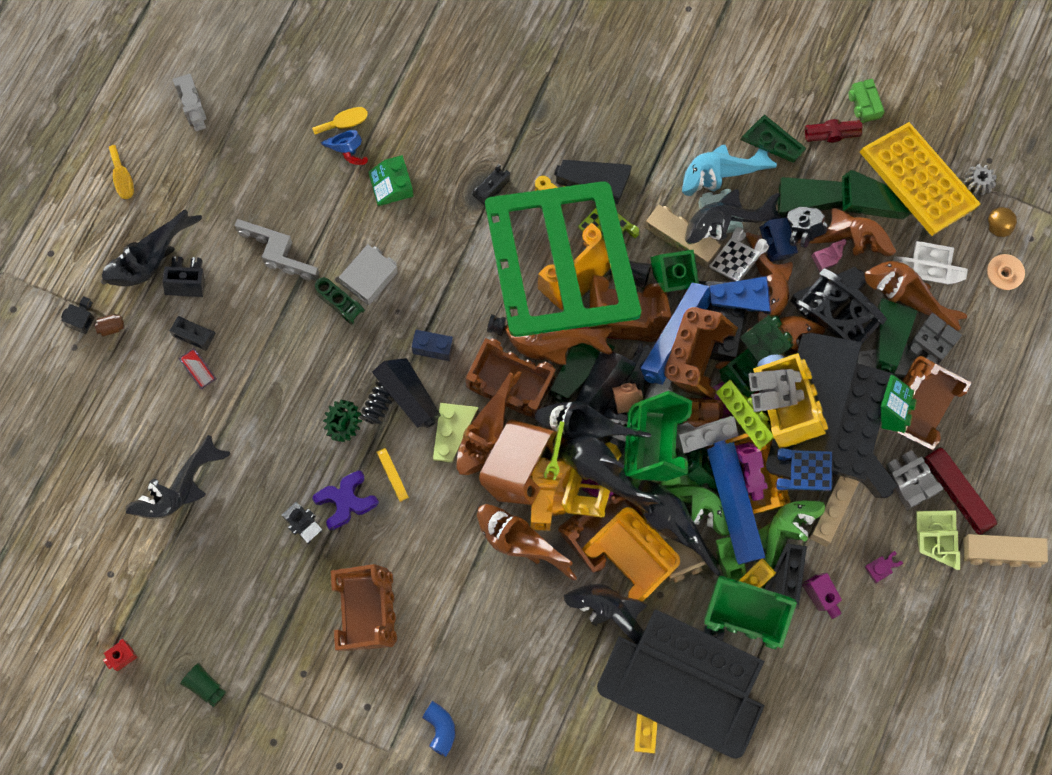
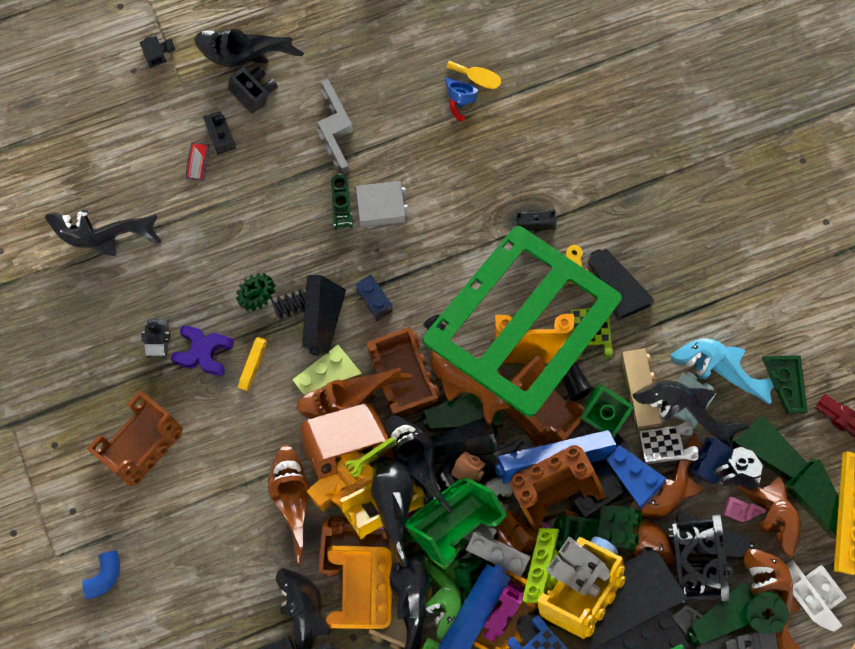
camera: 50 degrees right, 0 degrees up
reddish brown brick [94,314,125,337] -> none
green slope [368,155,414,206] -> none
none -> dark green plate [746,592,789,634]

